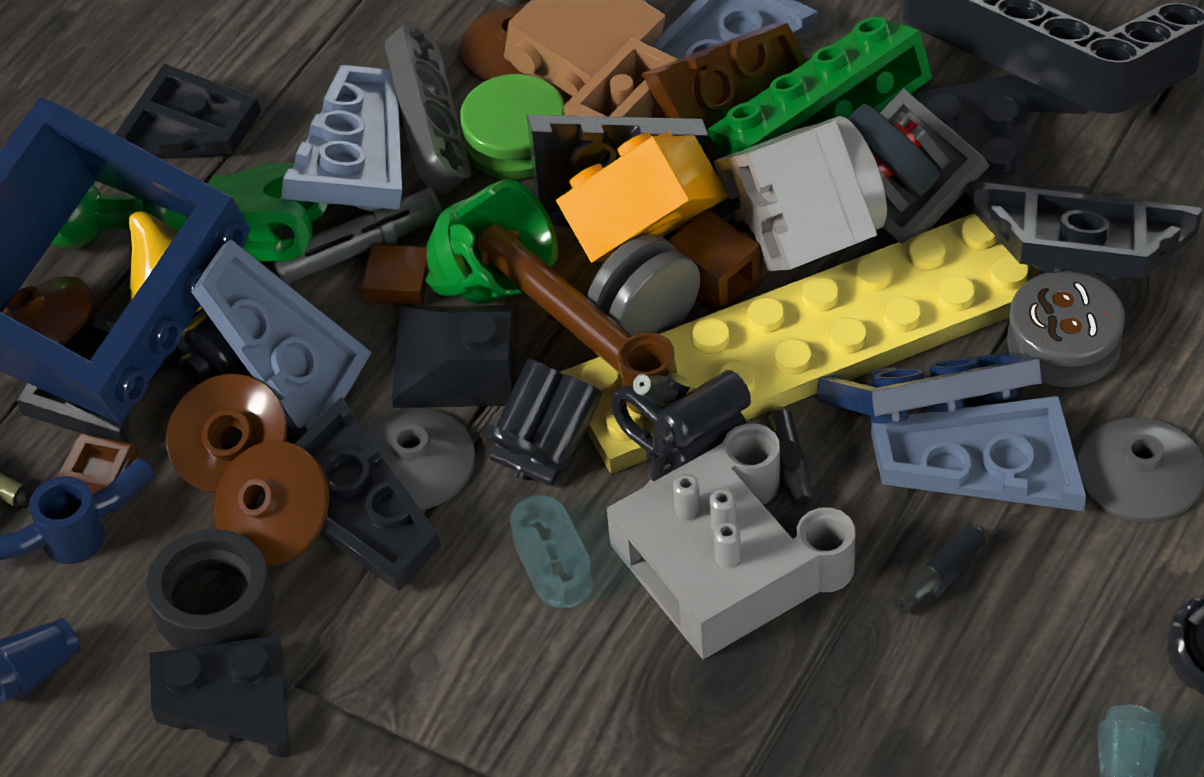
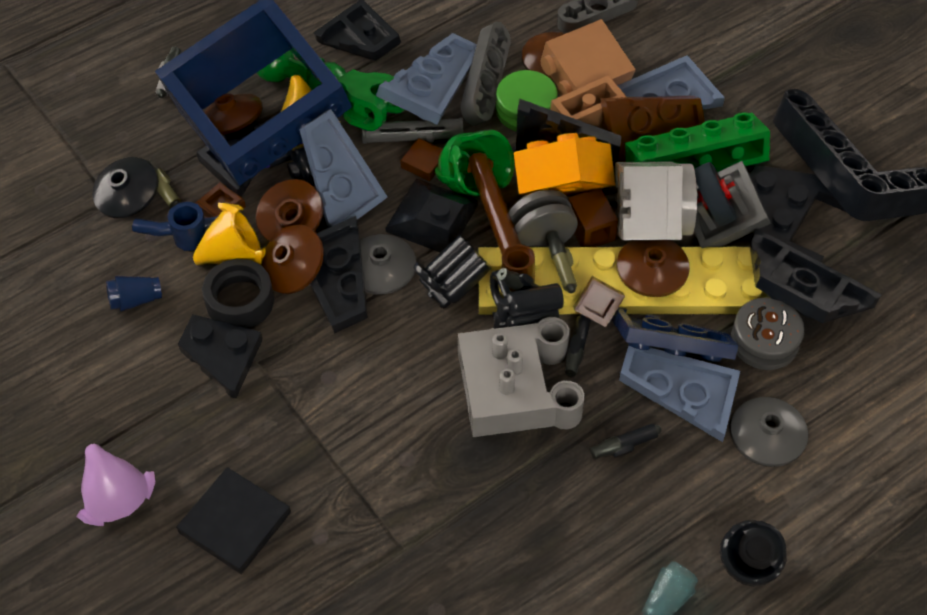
camera: 20 degrees right, 5 degrees up
clear light blue beam [510,495,593,608] -> none
none -> yellow hat [193,203,266,266]
none -> piece [547,232,577,294]
none -> tile [573,276,625,327]
none -> reddish brown dish [617,240,690,297]

